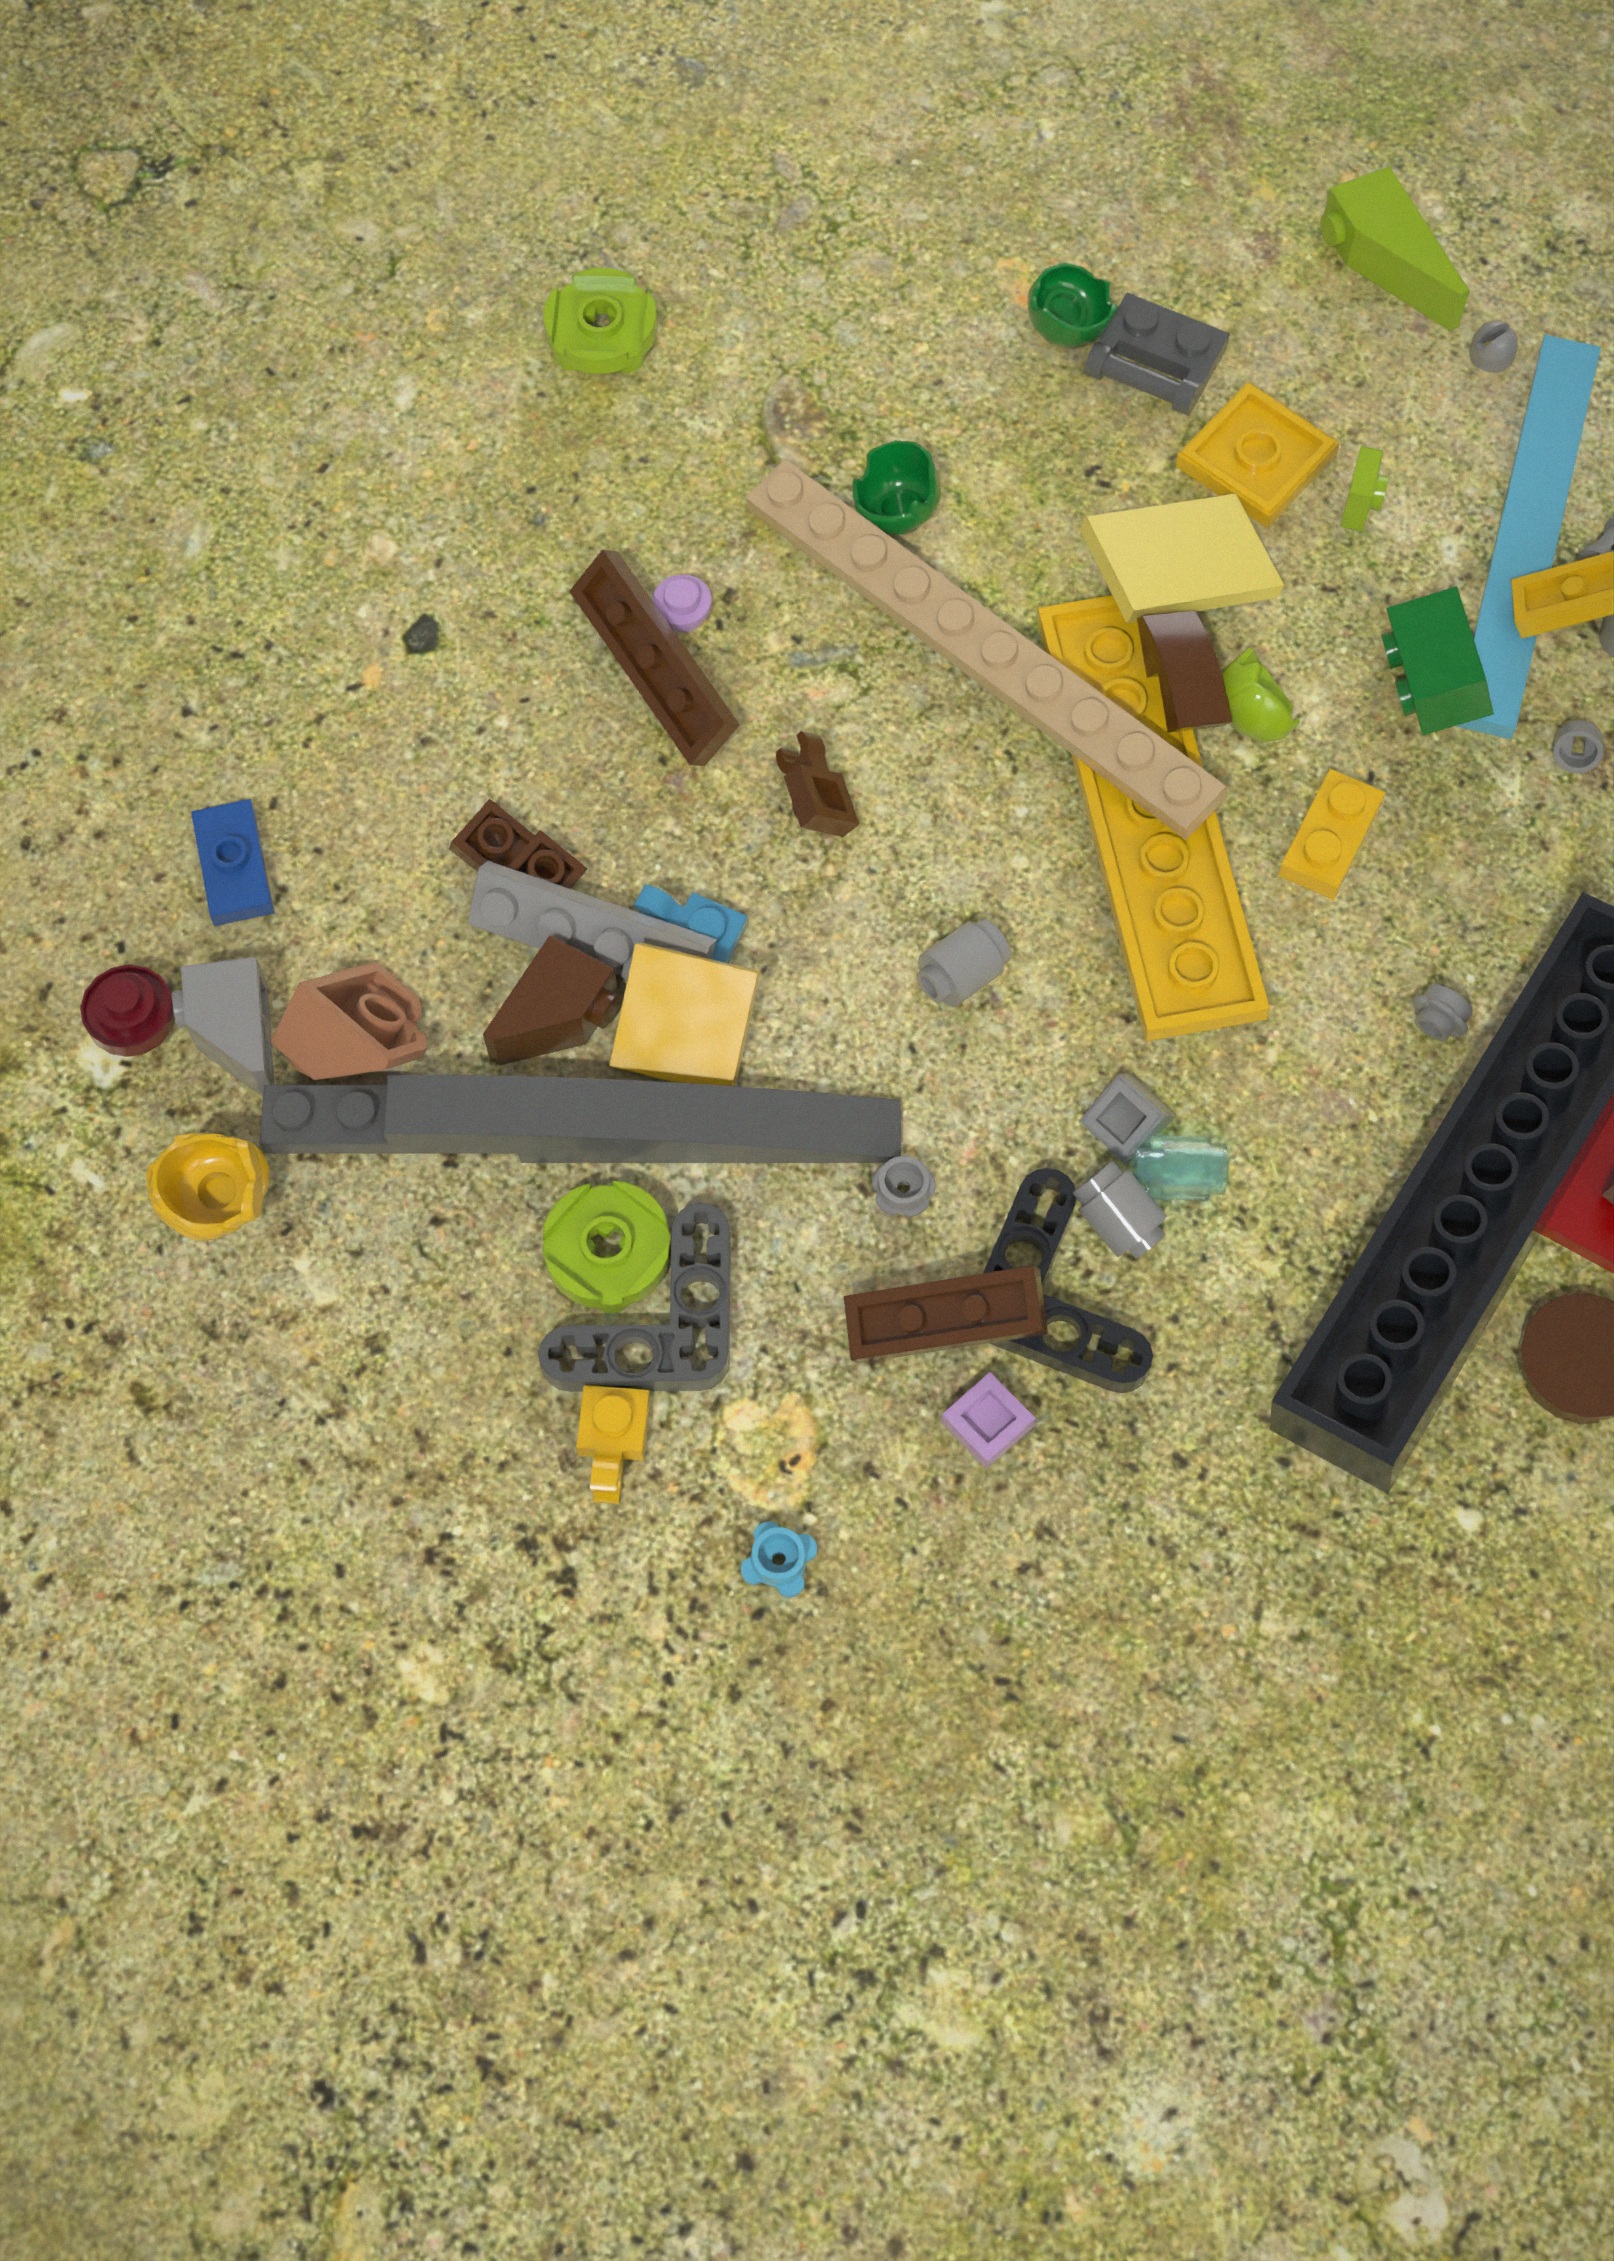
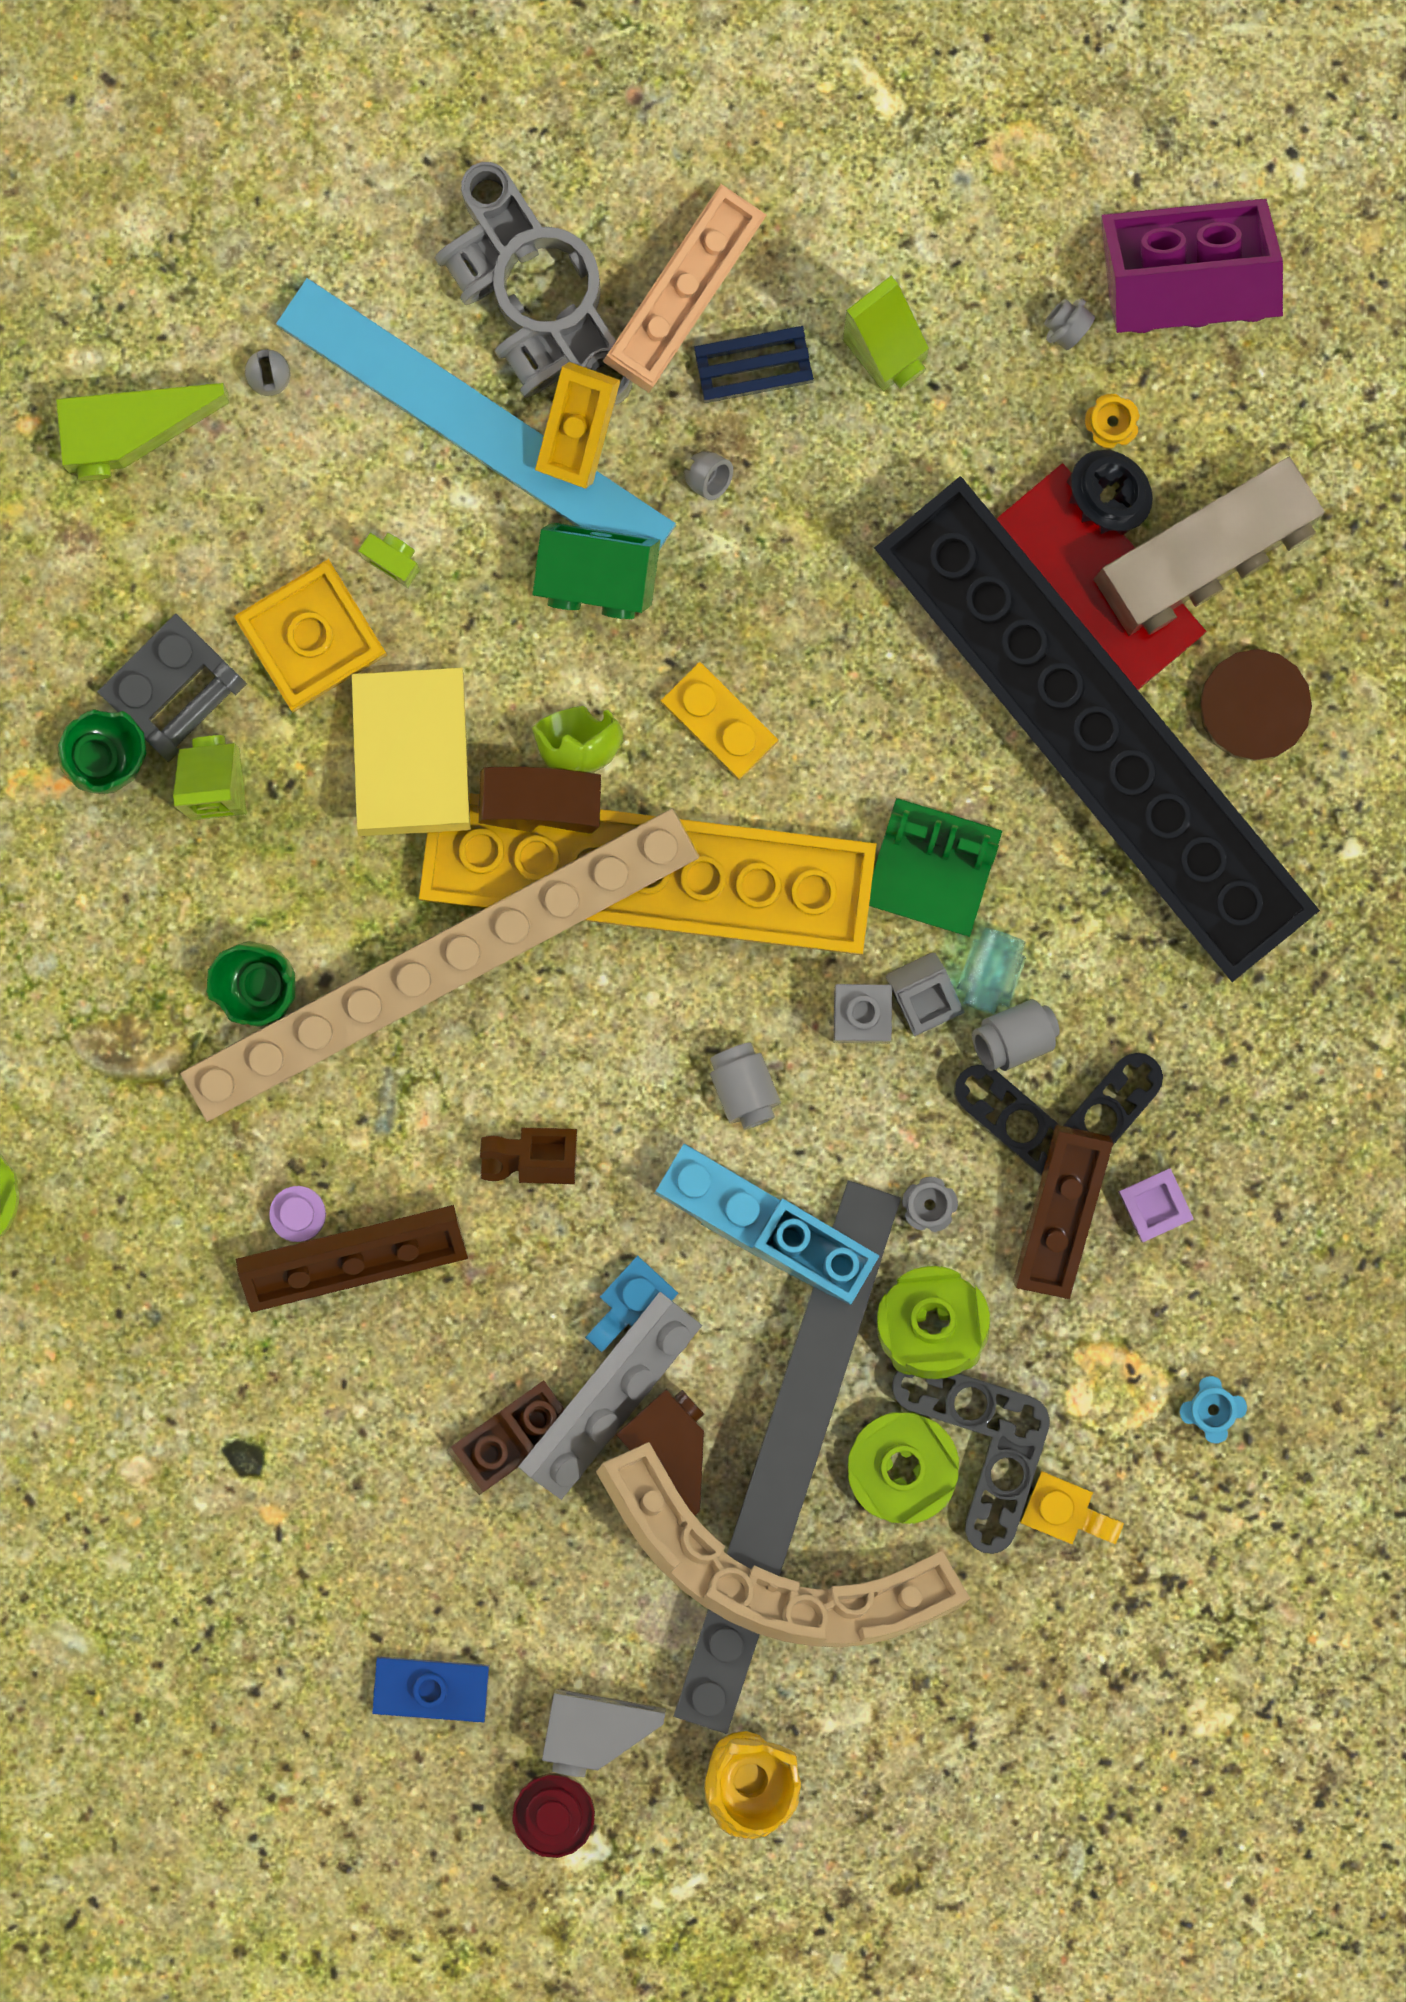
camera: 70 degrees left, 20 degrees up
nougat slope [270,962,427,1080] -> none
yellow tile [609,942,761,1086] -> none
light grey plate [1412,984,1473,1041] -> none
none -> lime slope [173,735,247,820]
none -> tan plate [596,1442,971,1647]
none -> medium azure slope [654,1144,879,1305]
none -> light grey brick [834,984,892,1044]
none -> green hinge [869,798,1002,937]
none -> lime plate [877,1266,990,1379]

